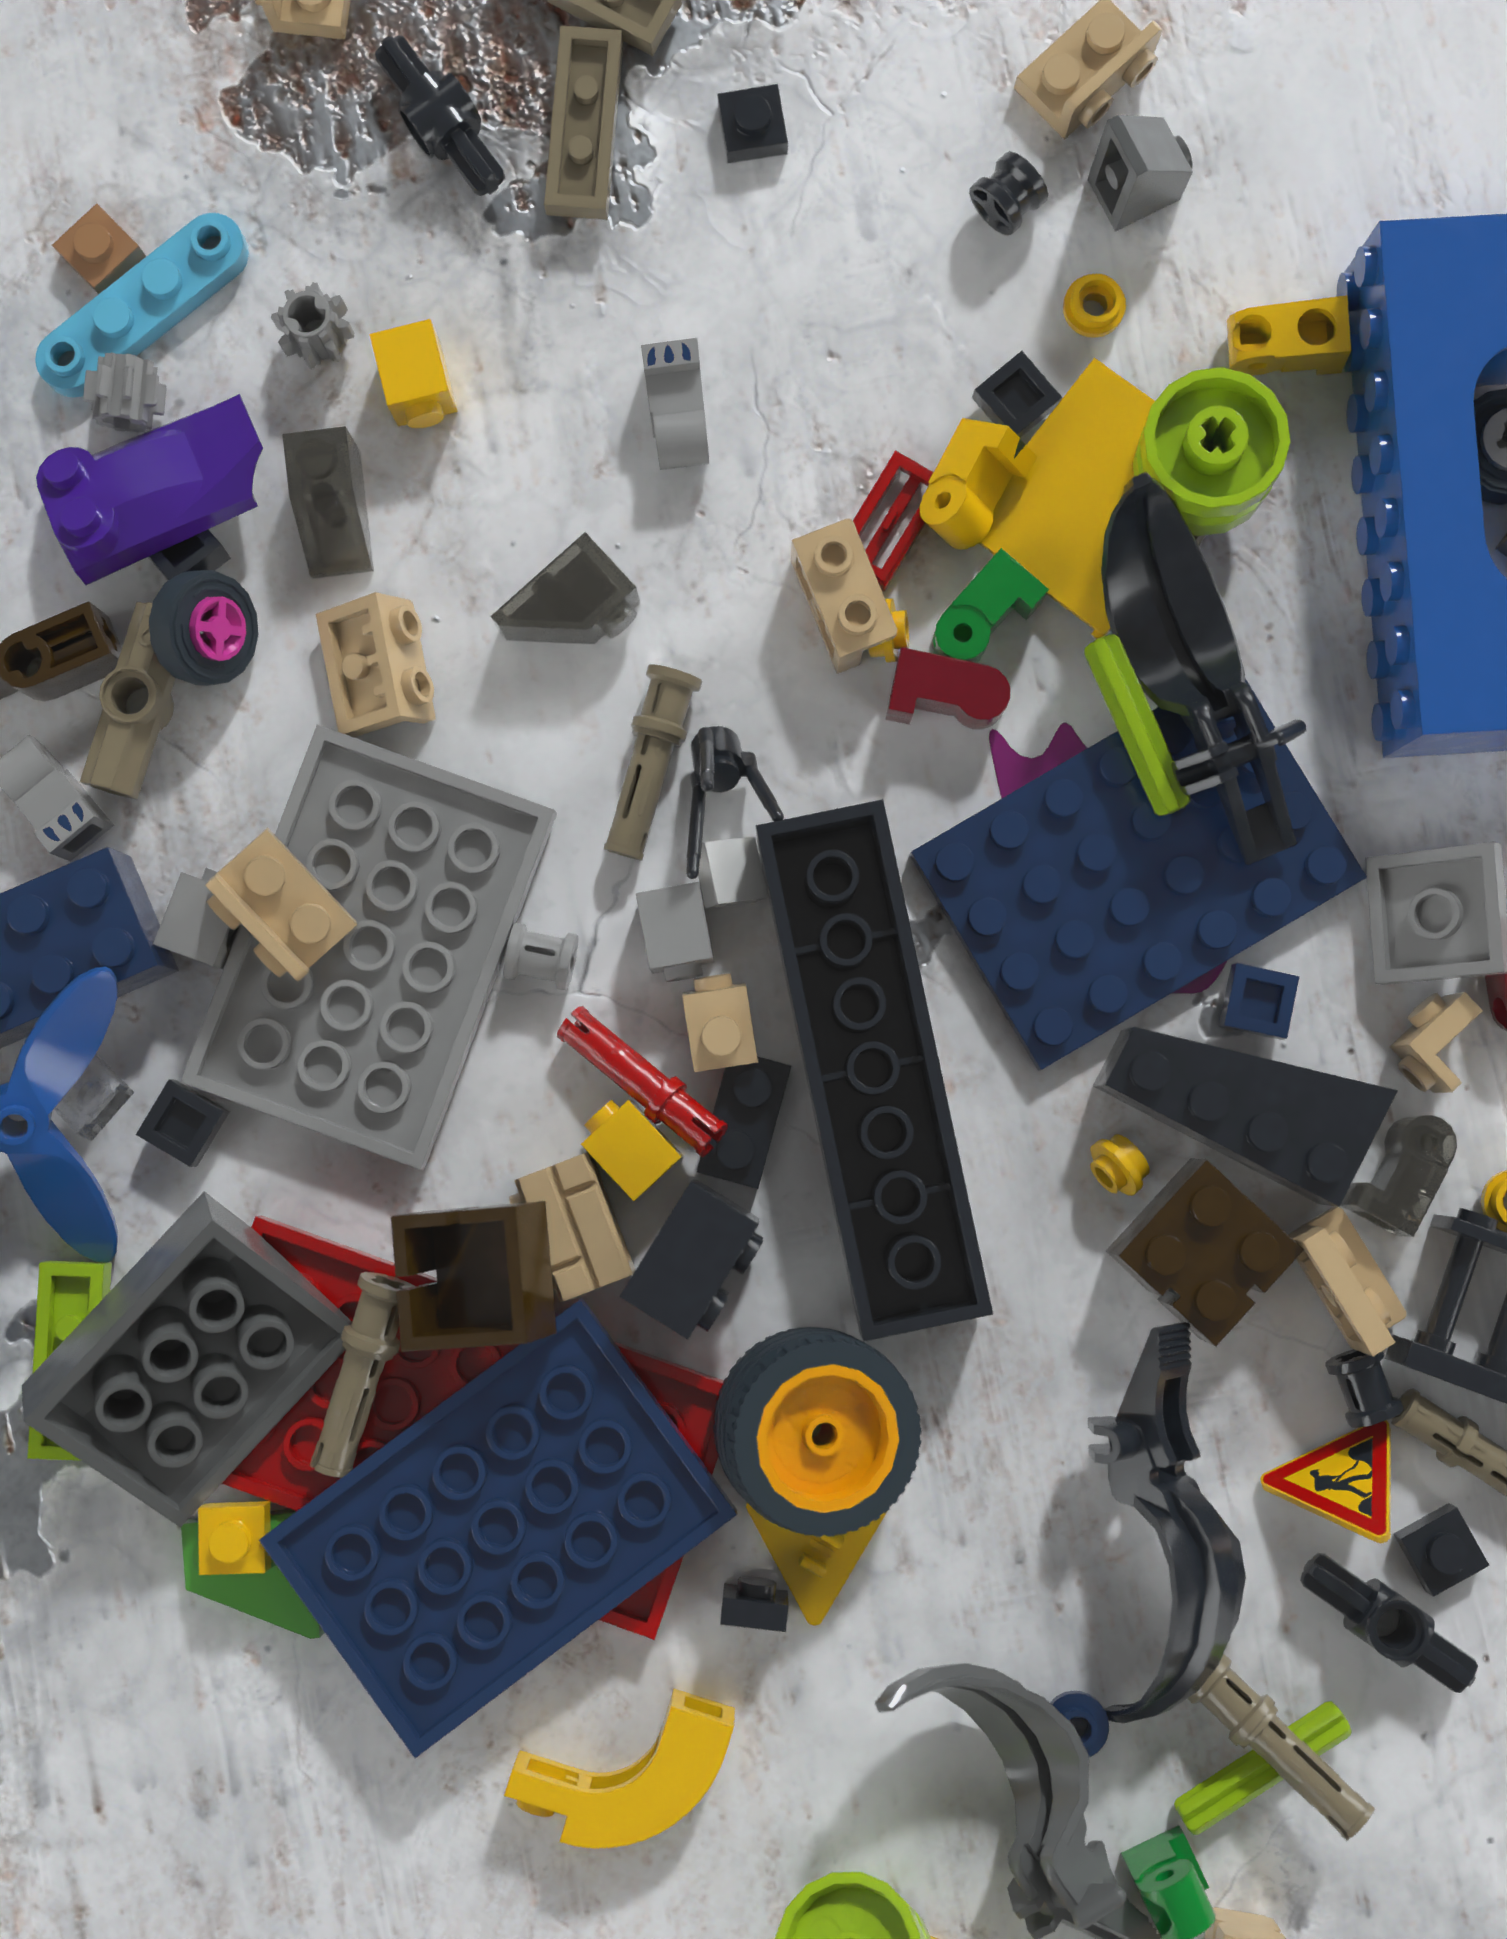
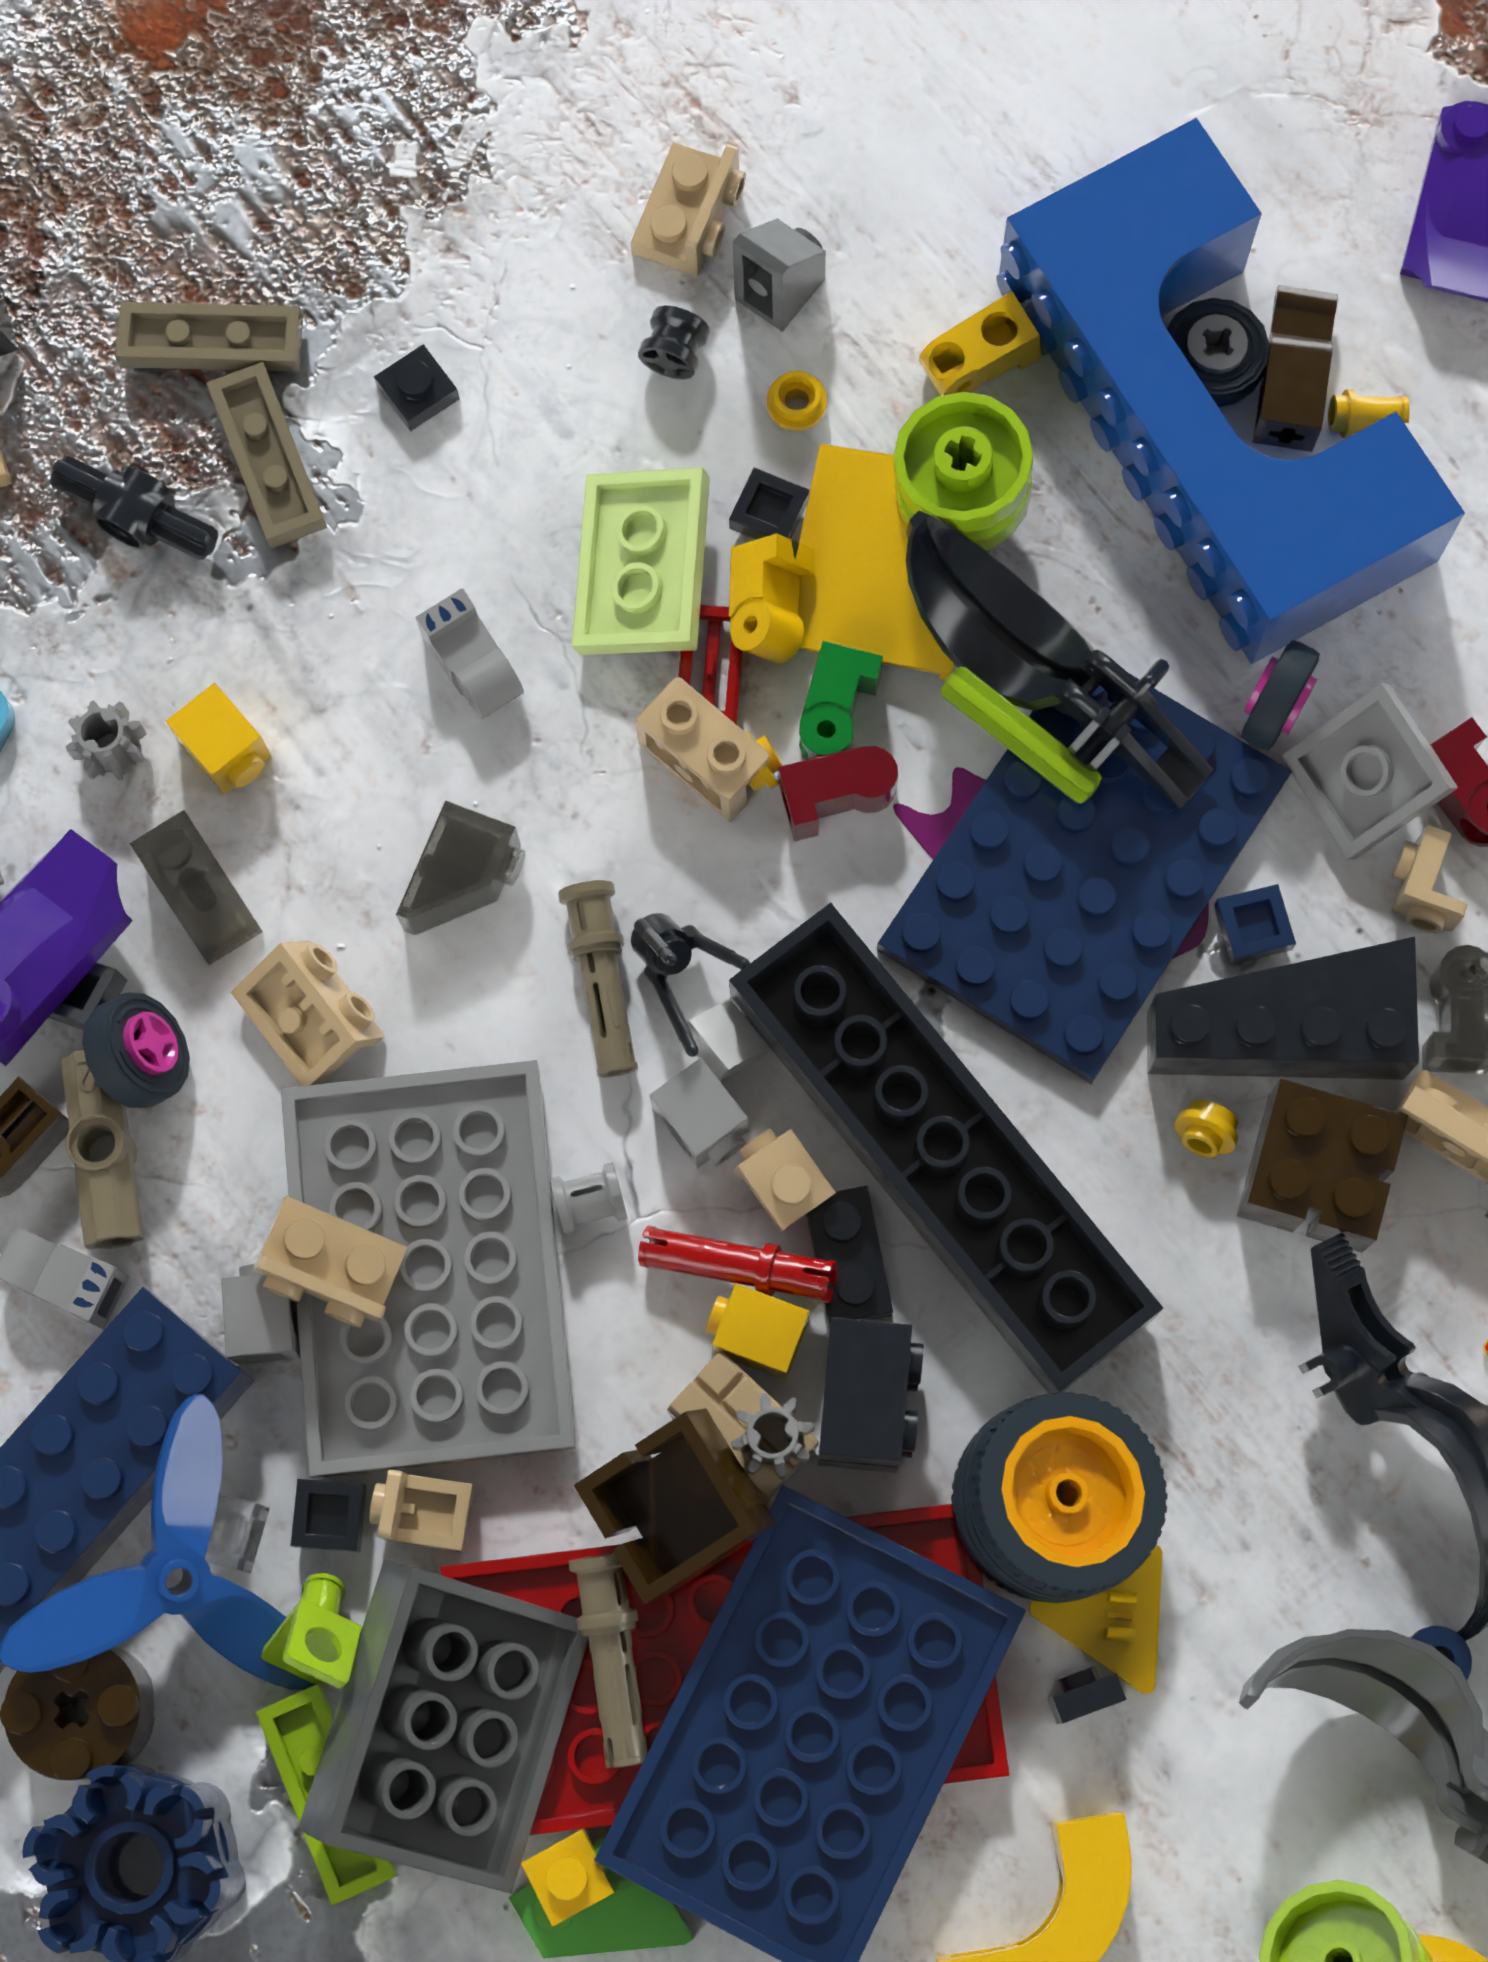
camera: 25 degrees left, 10 degrees down
none -> lime bracket [261,1573,362,1689]
none -> tan bracket [370,1469,475,1552]
none -> yellowish green plate [572,467,710,655]
none -> light grey gear [731,1393,814,1480]
none -> black wheel [1241,640,1320,751]

